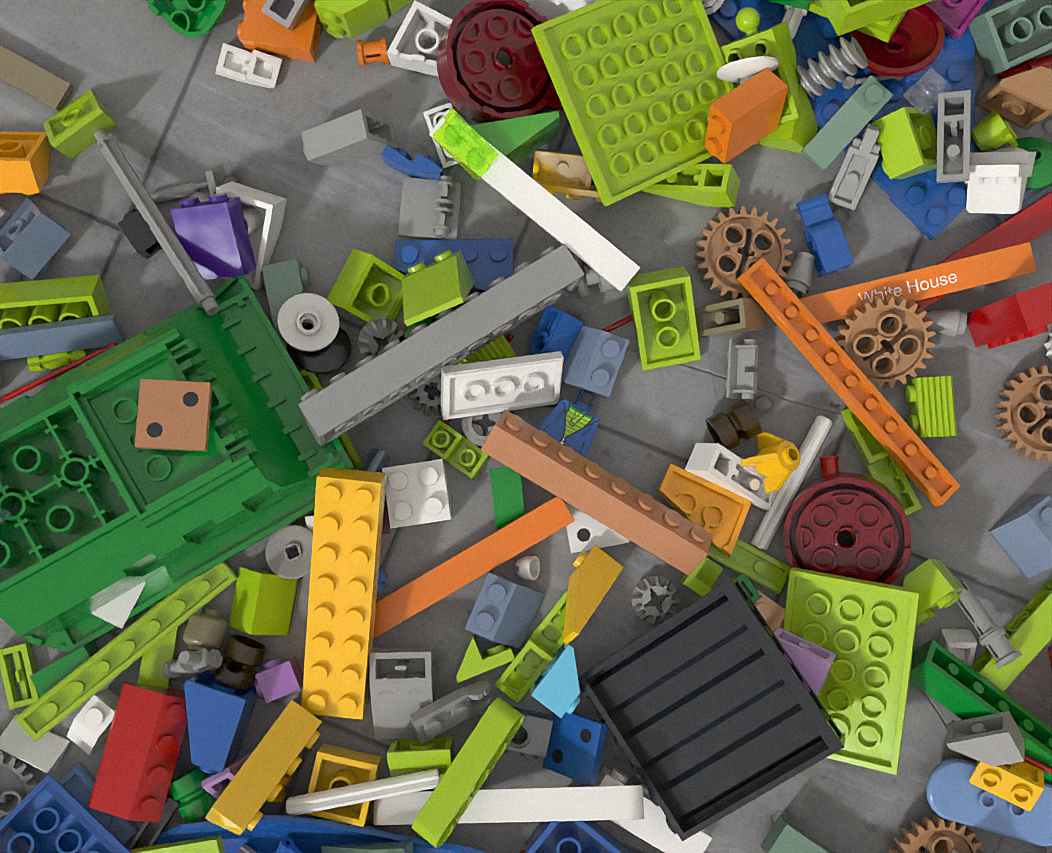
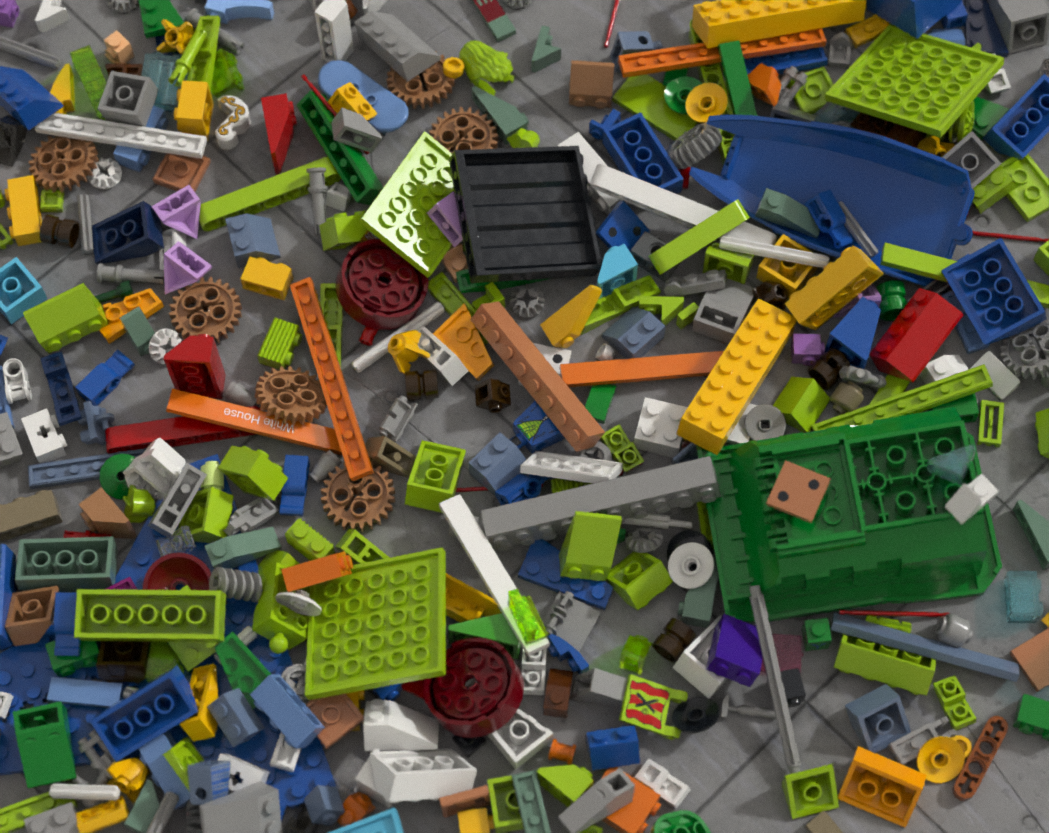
camera: 150 degrees left, 20 degrees down
none -> yellowish green brick [201,461,224,491]
none -> lime brick [218,445,288,501]
none -> yellow brick [240,257,293,300]
none -> lime brick [285,518,335,561]
none -> medium nougat gear [429,107,498,153]
none -> dark brown brick [475,378,511,413]
none -> lime piece [507,128,540,148]
none -> reddish brown slope [543,668,573,718]
none -> blue slope [585,725,640,771]
none -> clear neon green slope [619,635,652,675]
none -> flag [619,674,688,740]
none -> dark brown wheel [652,618,696,663]
none -> black dish [672,697,720,733]
none -> lime tile [676,302,699,330]
none -> dark brown piece [751,280,788,310]
none -> clear pink piece [760,634,804,674]
none -> green brick [801,618,832,651]

